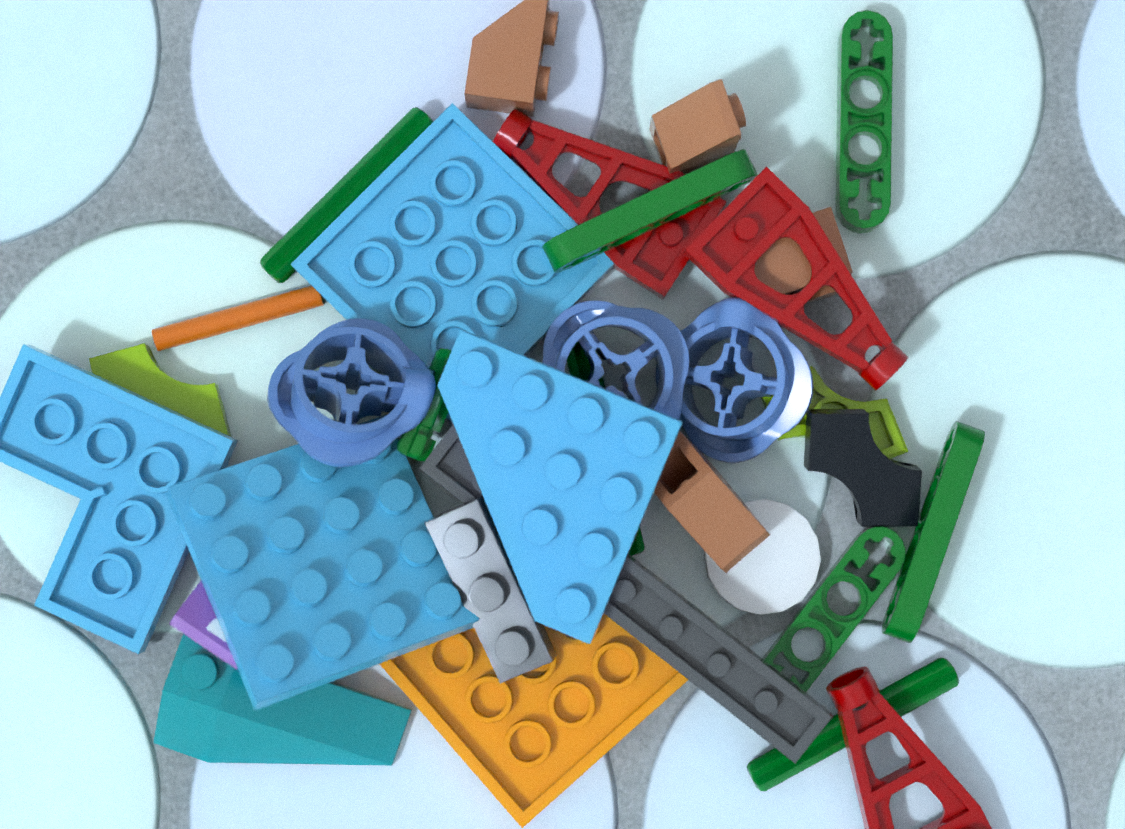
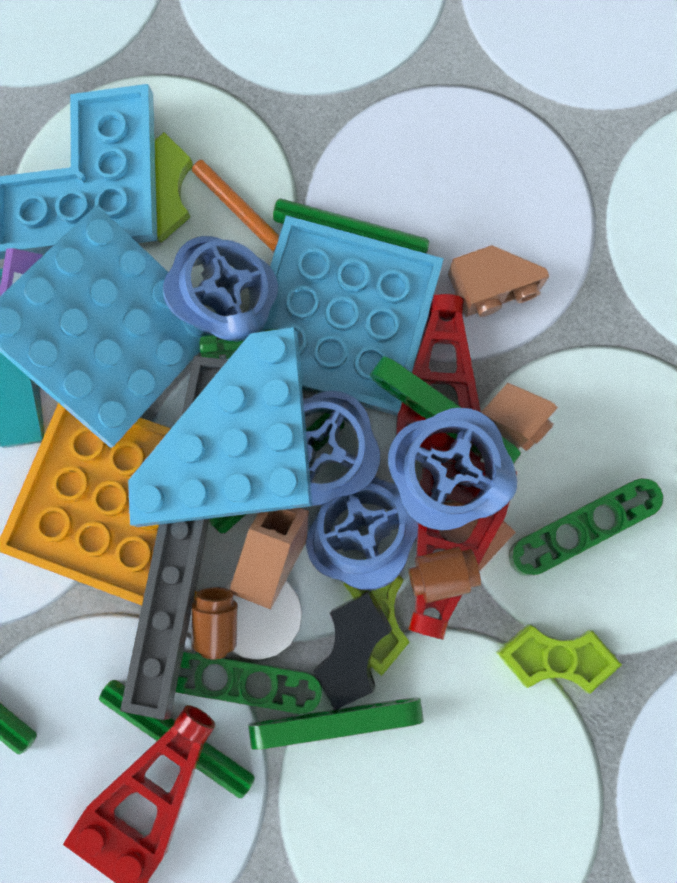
camera: 60 degrees right, 5 degrees down
plate [425,495,557,683] -> none
none -> dark orange brick [191,587,238,659]
none -> medium blue piece [388,408,517,530]
none -> dark orange brick [408,547,481,603]
none -> lime tile [495,624,622,694]

